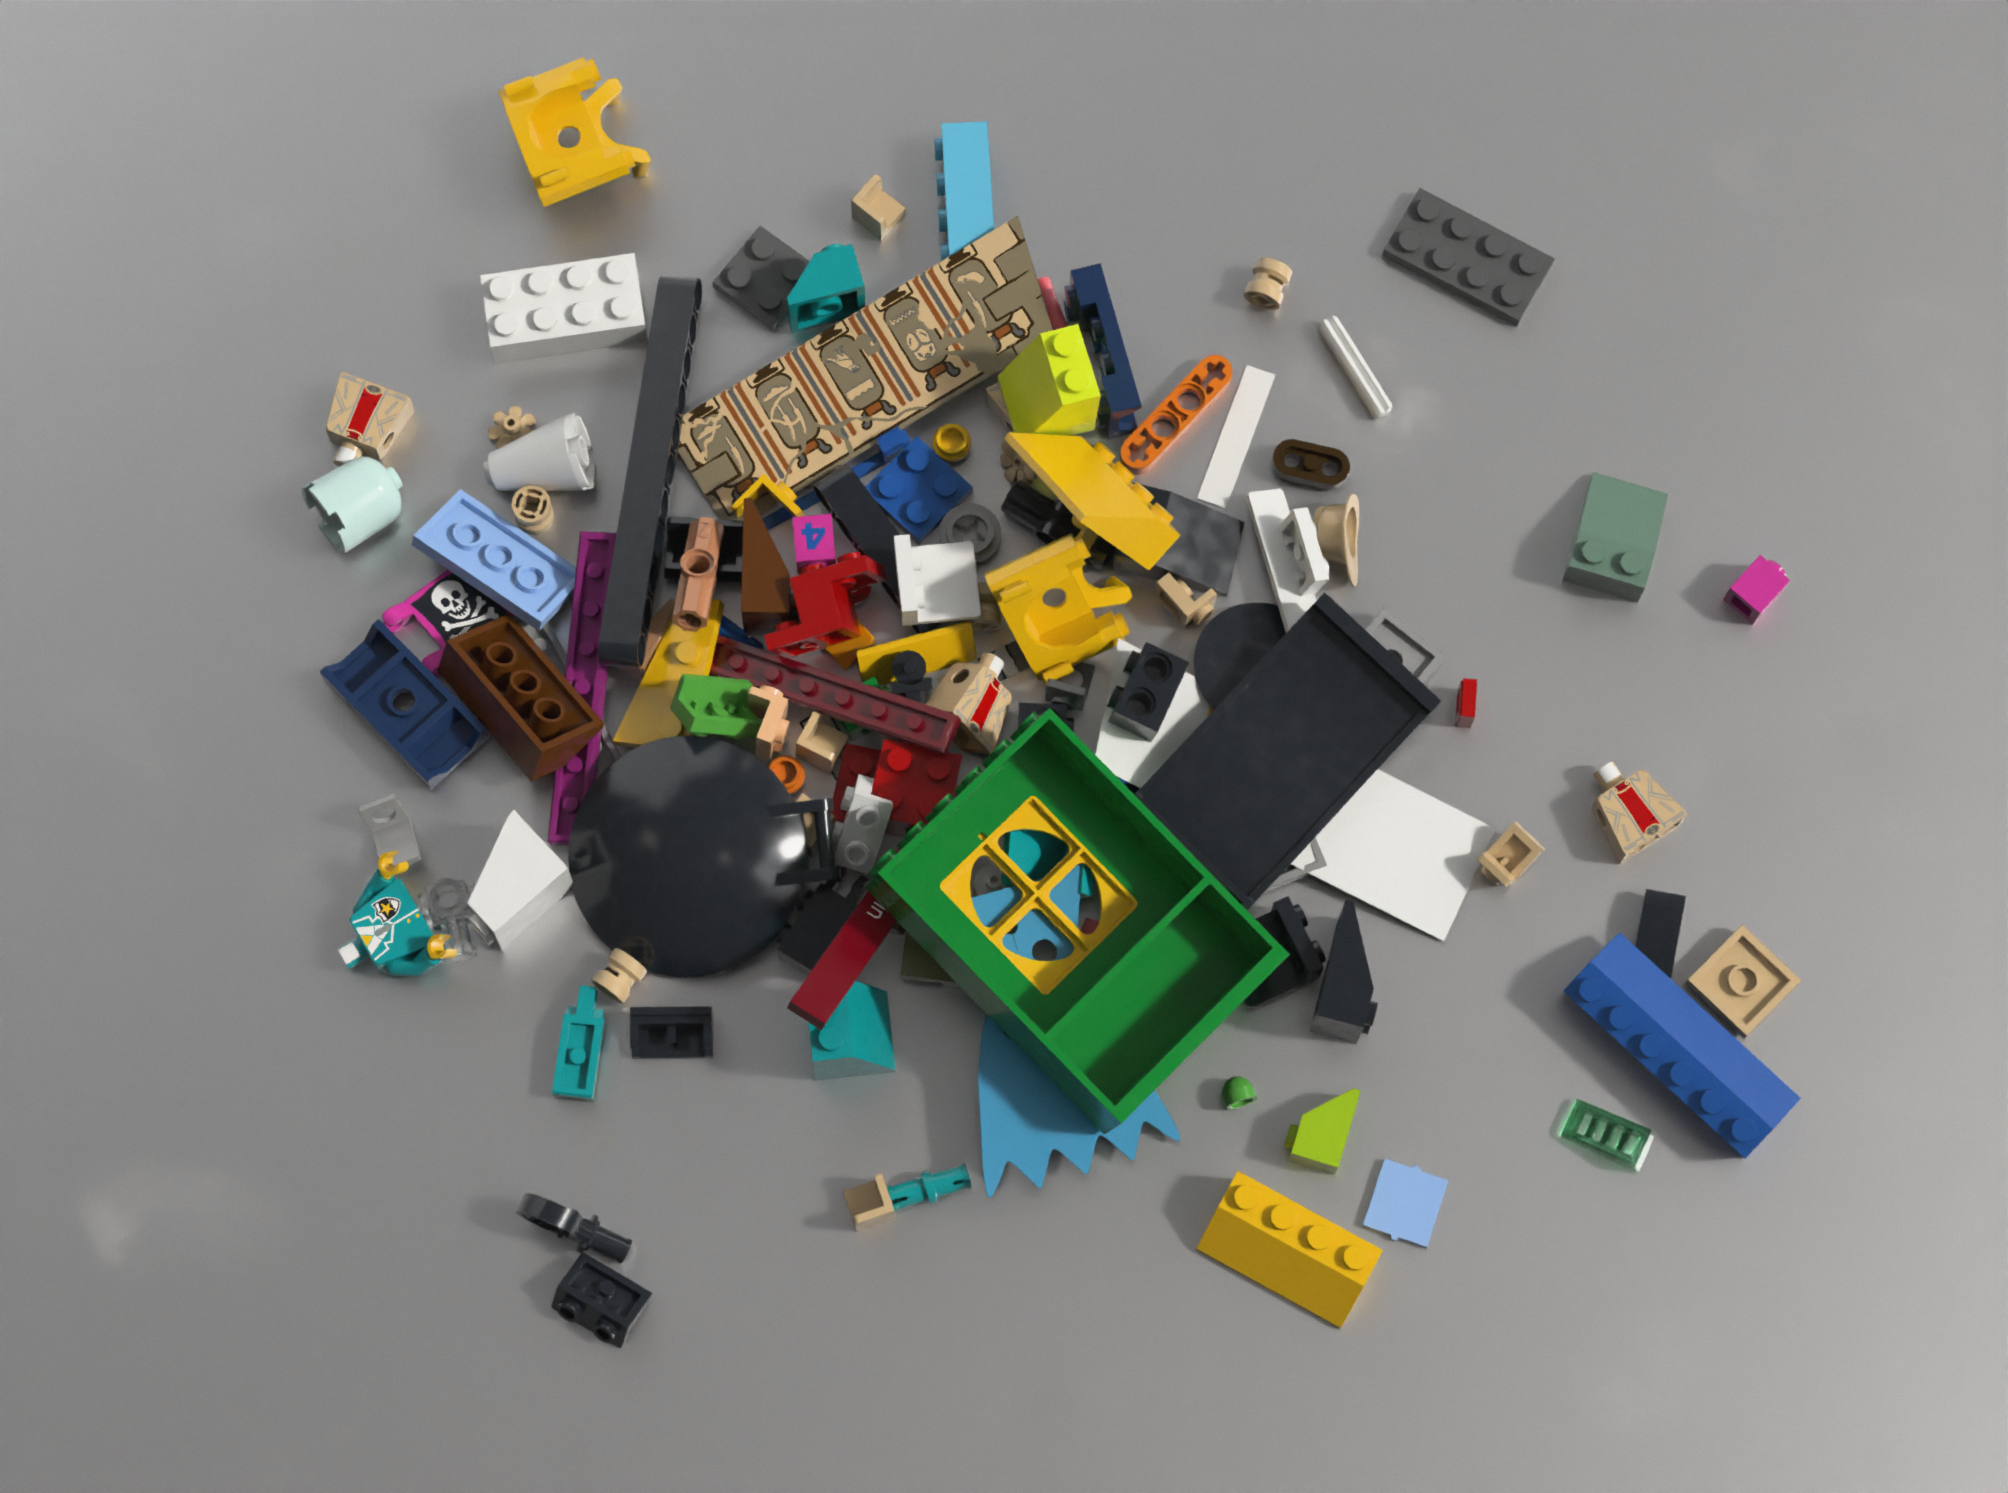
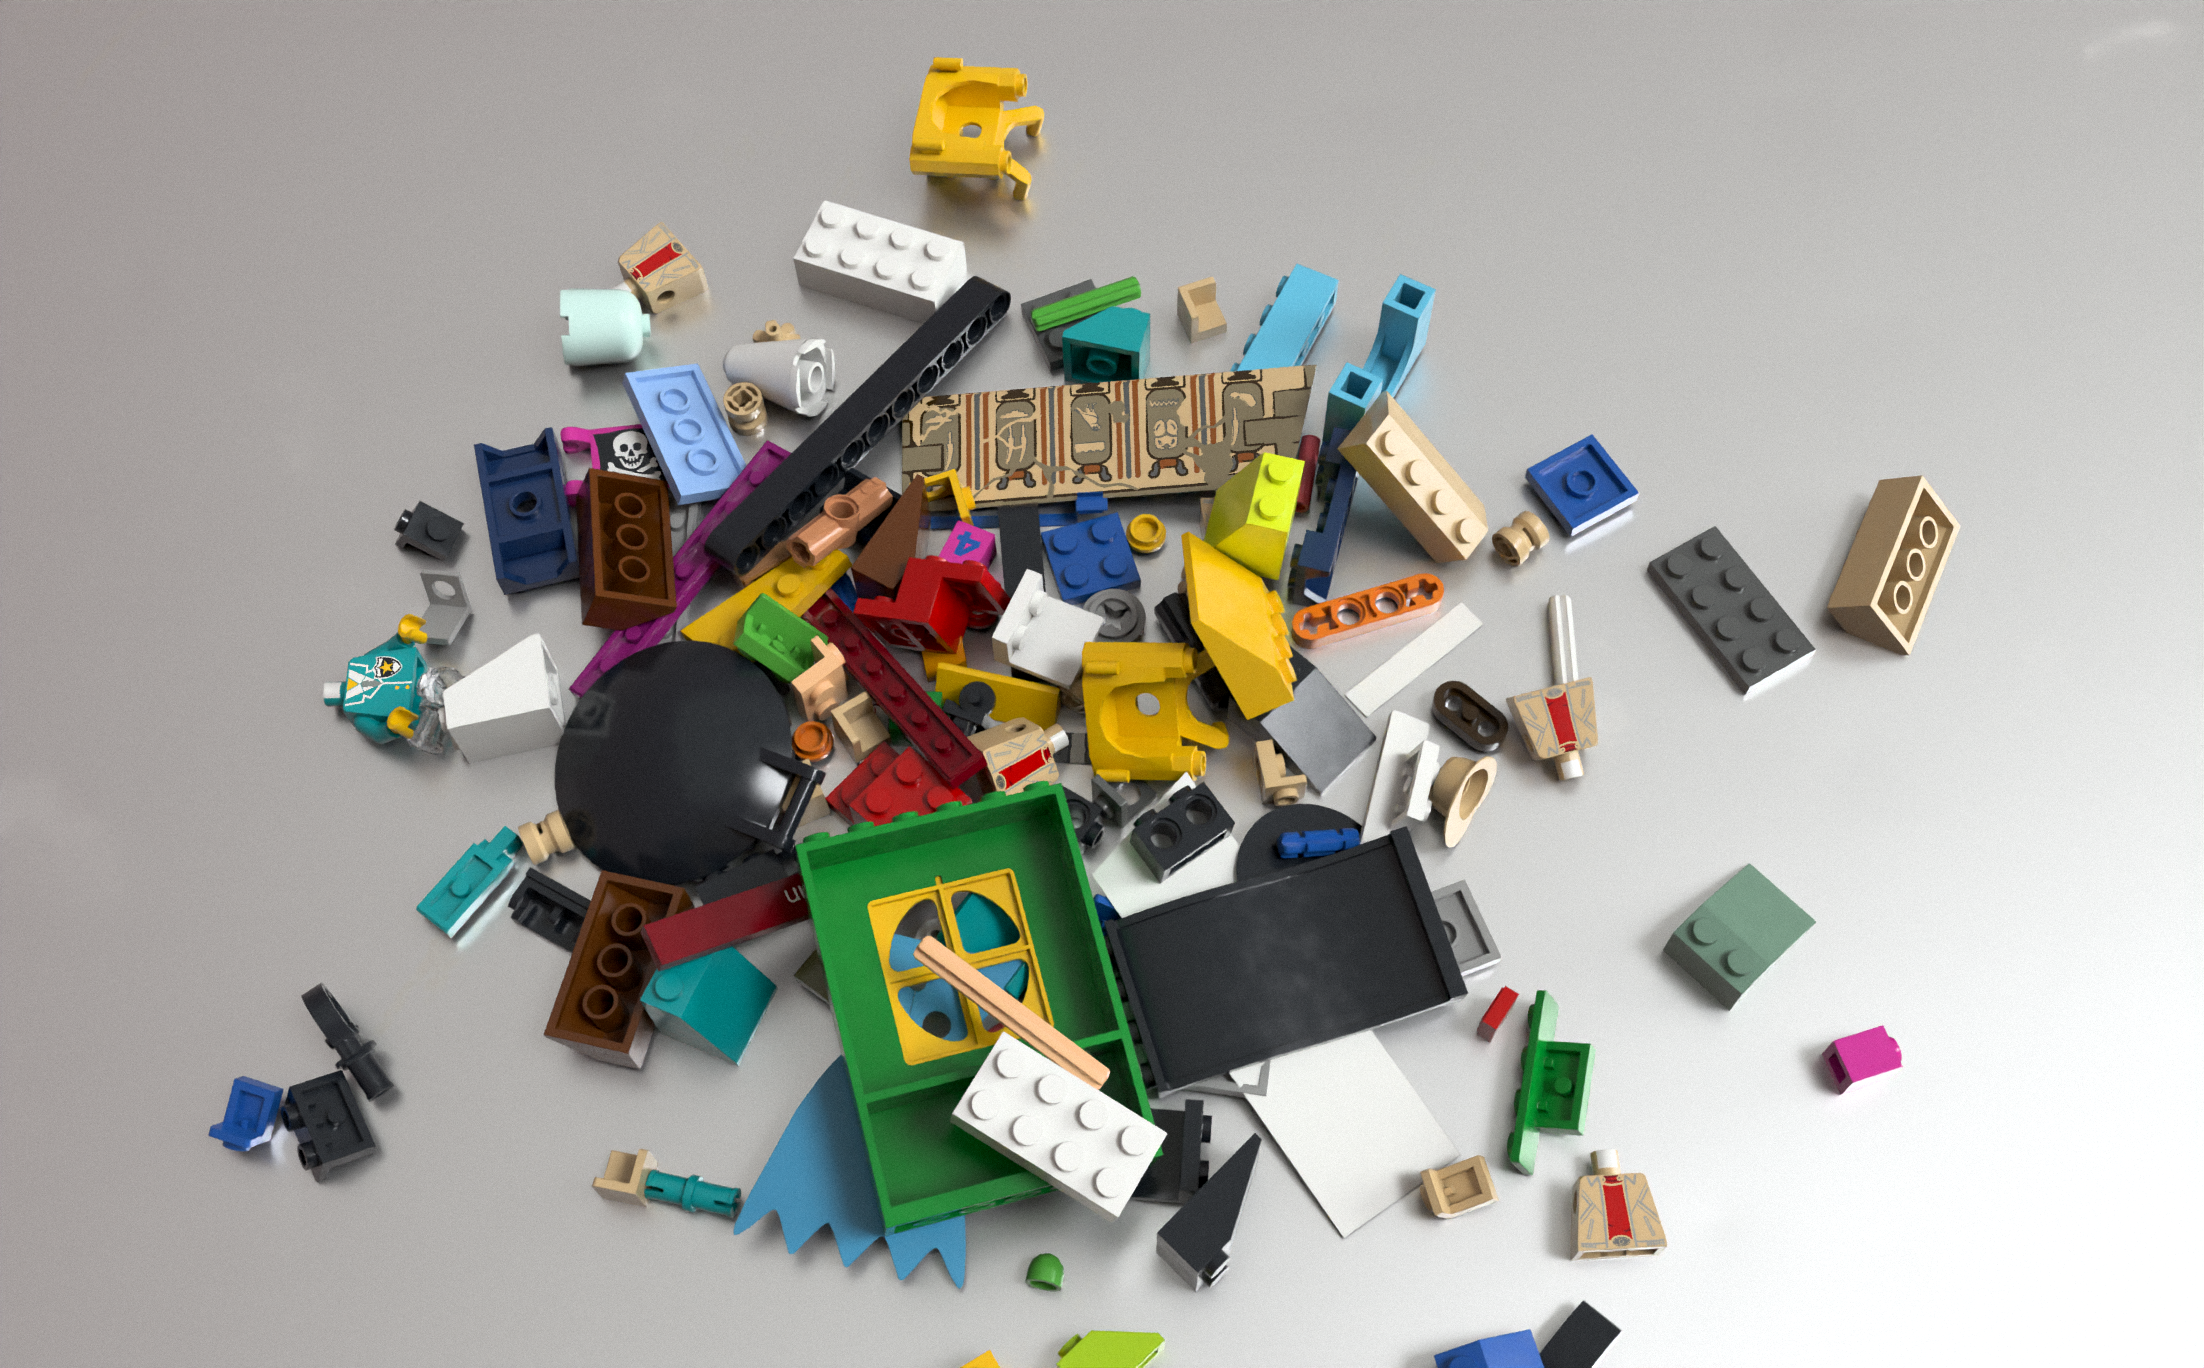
camera: 35 degrees right, 10 degrees down
white bracket [832,774,893,874] -> none
none -> blue bracket [208,1076,284,1151]
none -> black bracket [394,501,464,561]
none -> reddish brown slope [543,870,695,1070]
none -> light nougat axle [913,936,1110,1090]
none -> white brick [950,1031,1167,1223]
none -> bright green axle [1030,276,1141,331]
none -> blue axle [1277,828,1361,858]
none -> medium azure arch [1322,274,1436,442]
none -> tan slope [1338,391,1488,563]
none -> tan torso [1506,677,1598,781]
none -> green bracket [1507,990,1596,1175]
none -> blue plate [1525,434,1639,537]
none -> tan slope [1827,475,1960,655]

